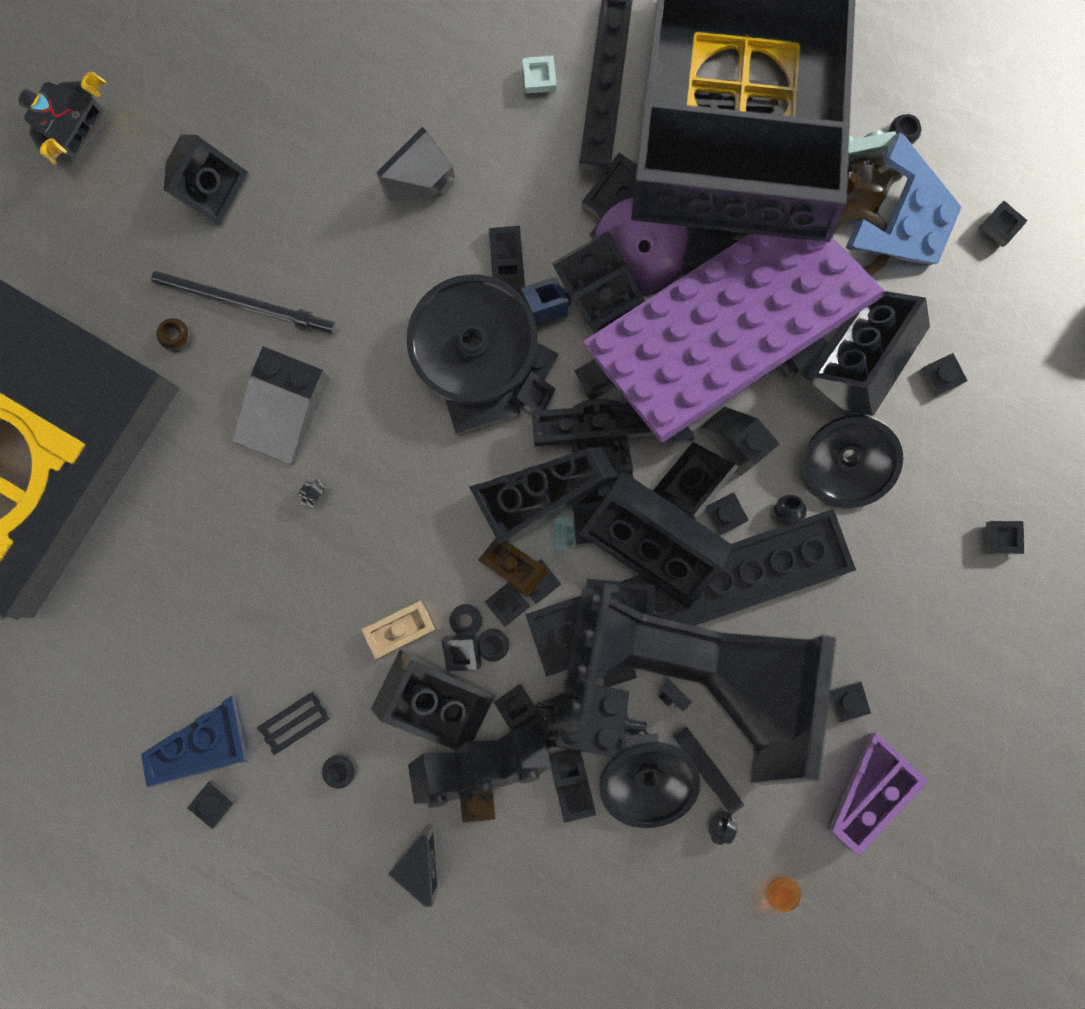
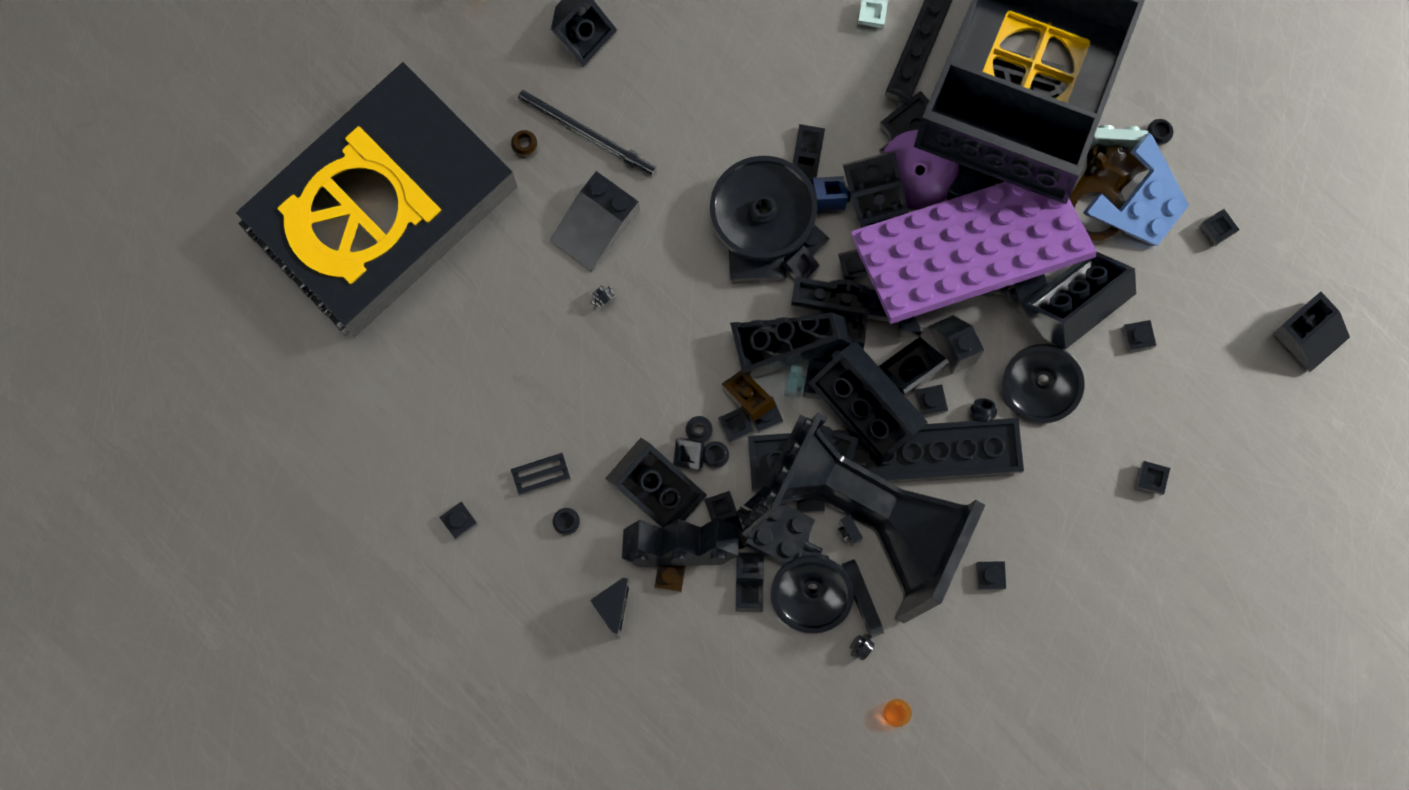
camera: 15 degrees right, 5 degrees down
dark blue wing [141,696,248,787] -> none
tan plate [361,600,436,659] -> none
slope [376,127,455,200] -> none
medium lavender wedge [828,732,928,856] -> none

